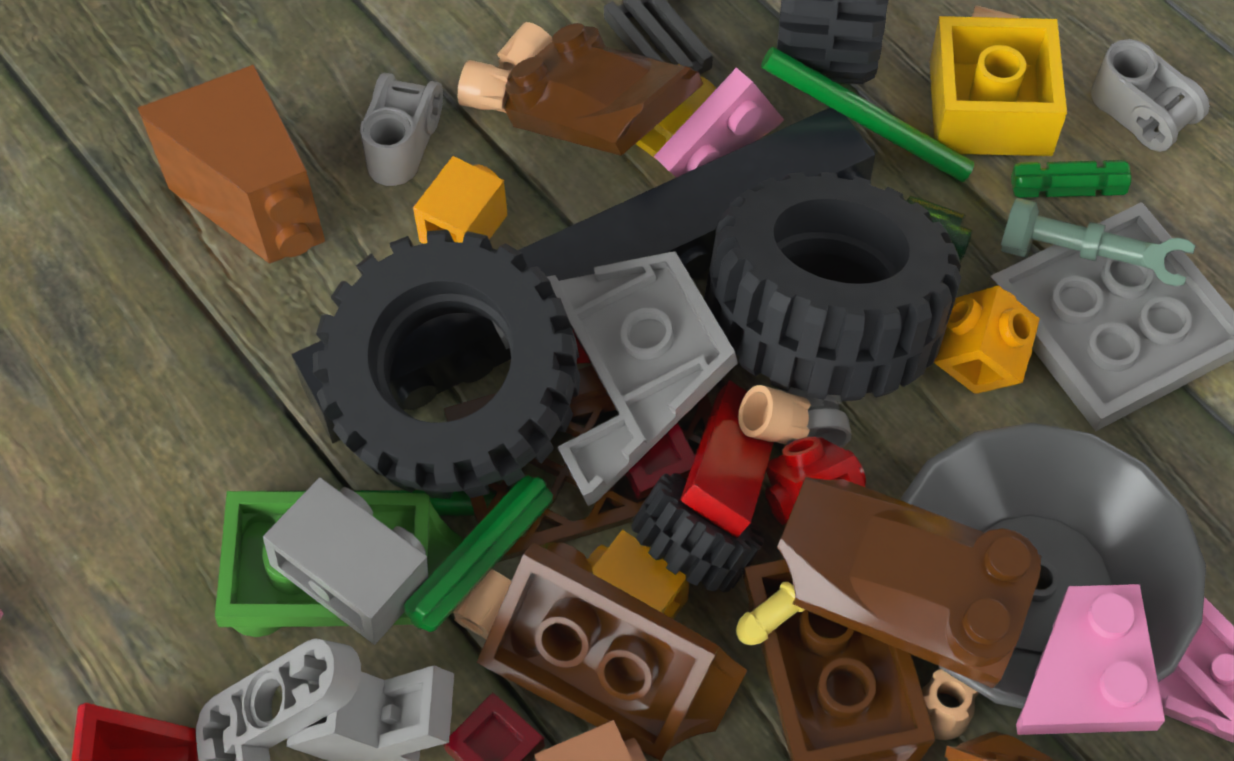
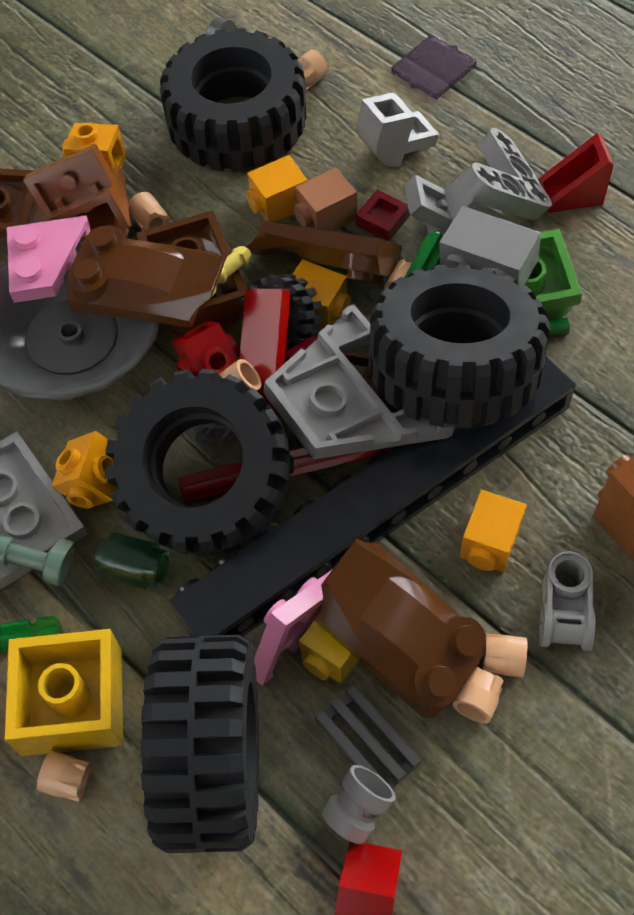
camera: 175 degrees right, 0 degrees up
green bar [761,47,974,182] -> none

